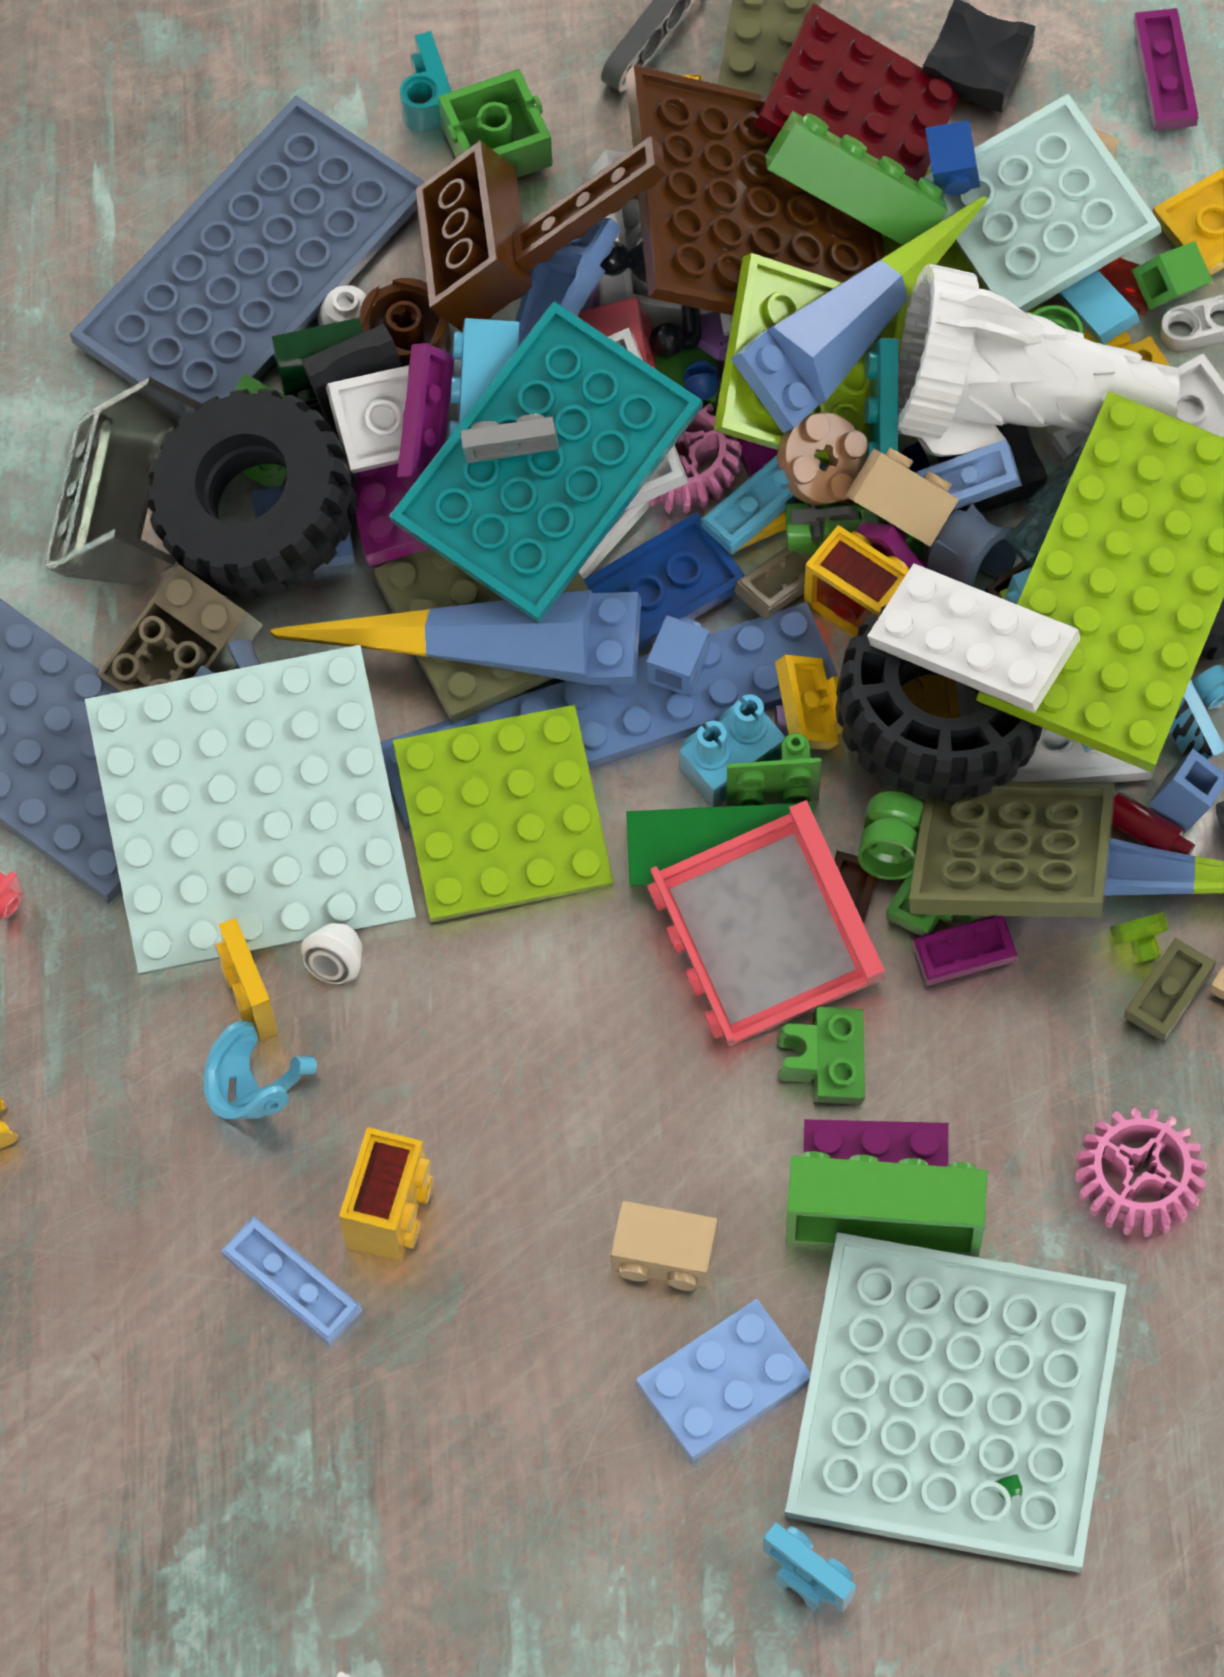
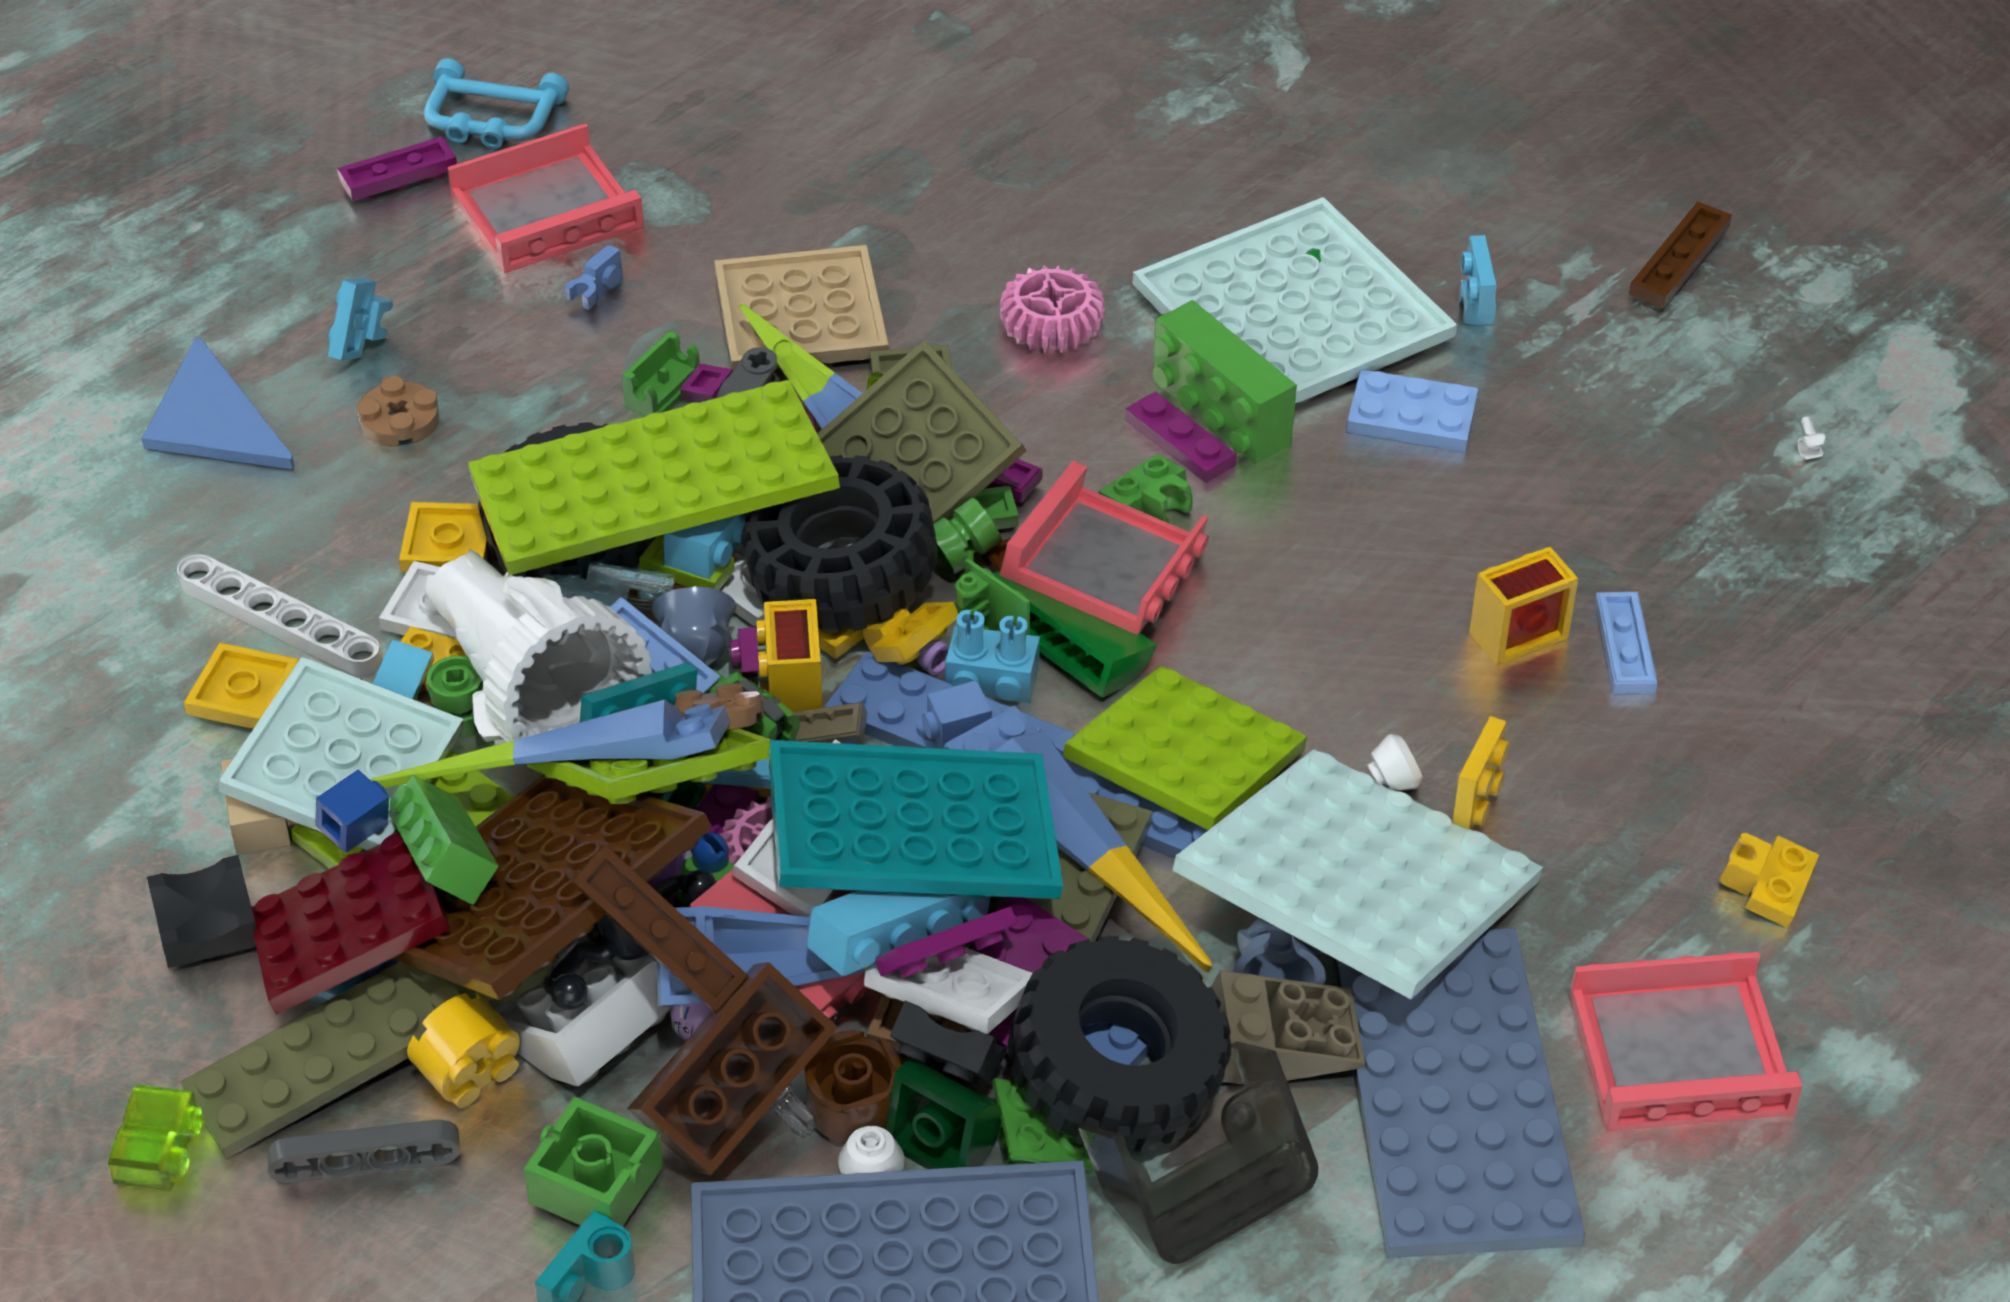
camera: 135 degrees left, 20 degrees down
medium azure helmet [204,1021,317,1120] -> none
light grey plate [460,414,559,463] -> none
tan brick [611,1200,718,1291] -> none
tan brick [845,447,959,547] -> none
white plate [867,564,1080,713] -> none
bright green brick [1132,241,1213,310] -> none
magenta plate [1133,8,1199,131] -> none

